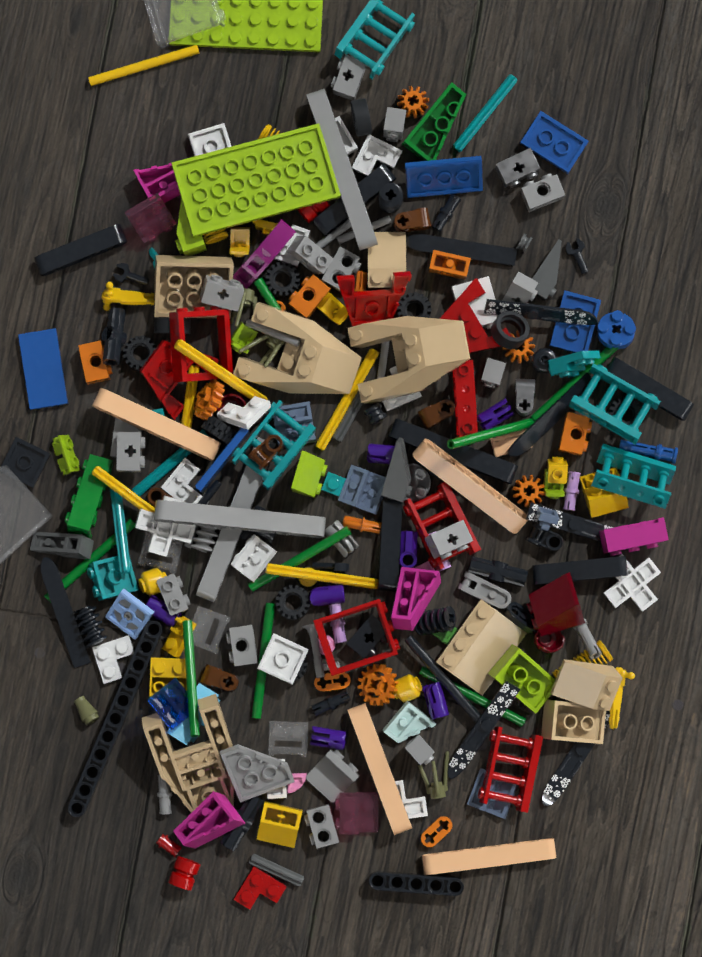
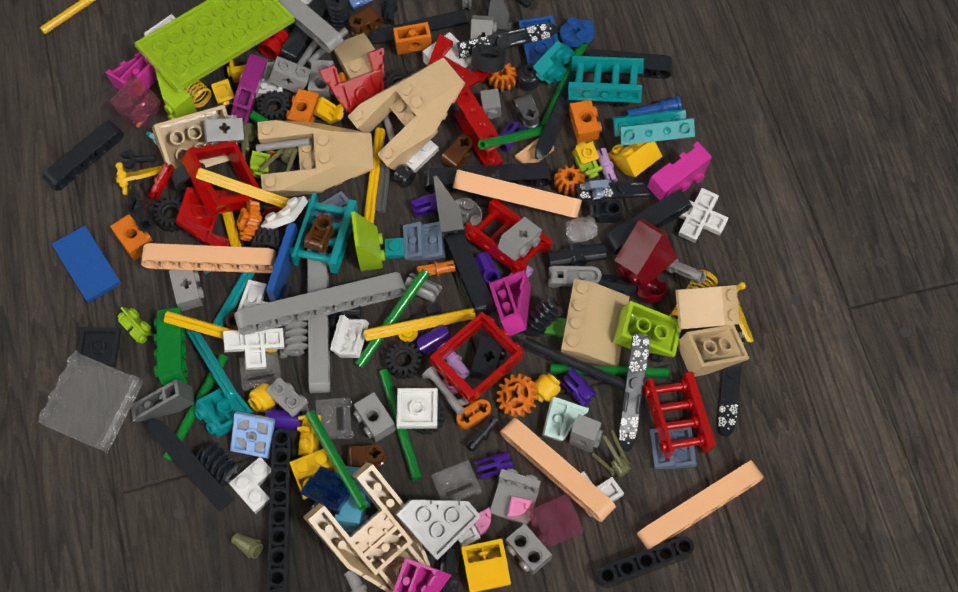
camera: 25 degrees left, 20 degrees down
light grey brick [116,432,145,472] -> none
orange beam [421,816,452,847] -> none
none -> red pin [148,162,175,200]
none -> bright pink tile [507,496,532,518]
none -> clear gear [566,216,598,242]

